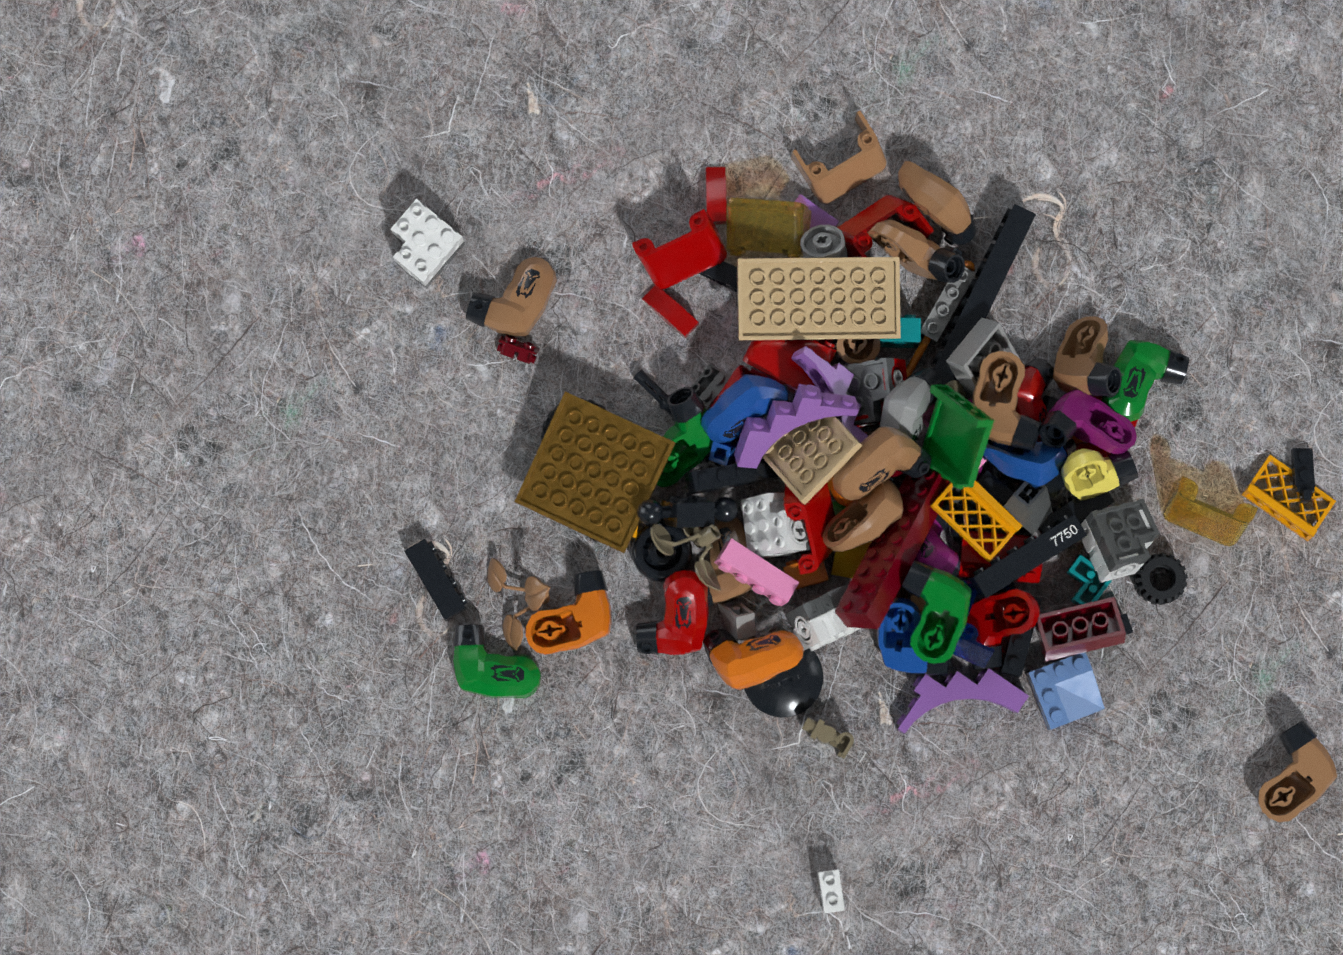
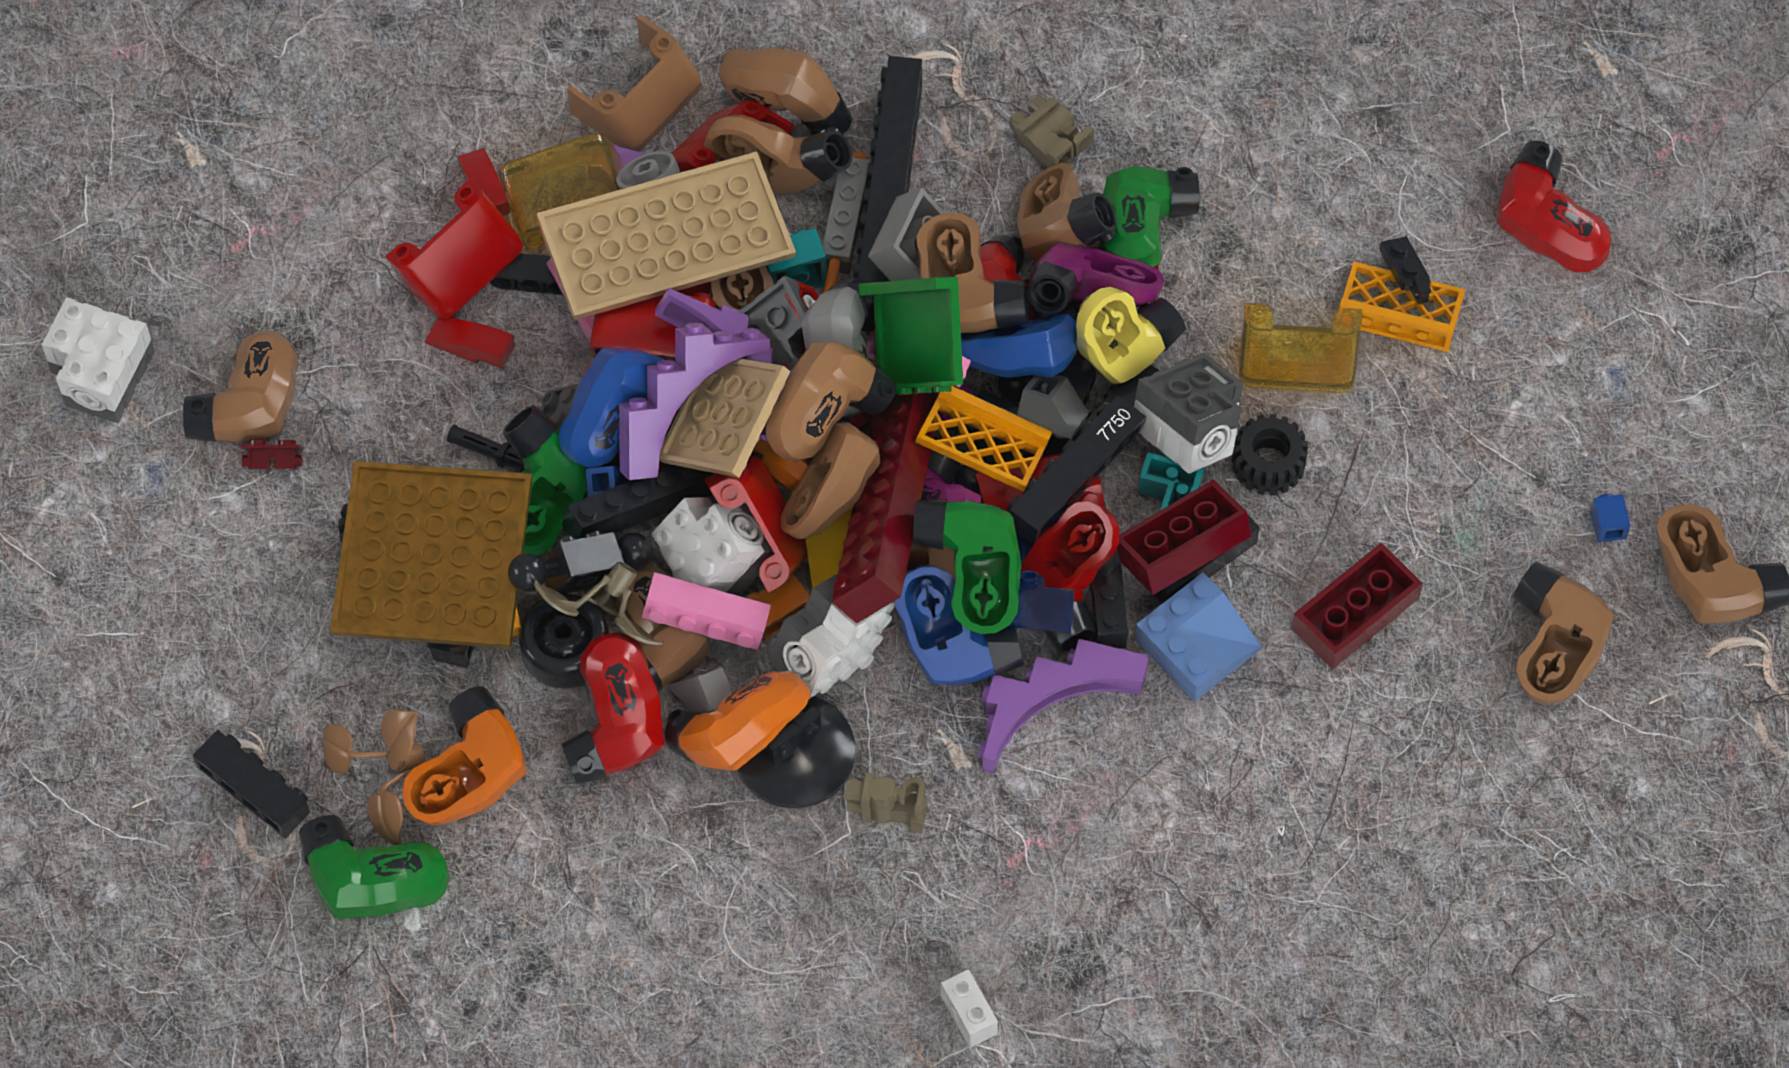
camera: 20 degrees left, 20 degrees down
none -> dark tan hips [1009,95,1094,168]
none -> dark red brick [1291,543,1423,670]

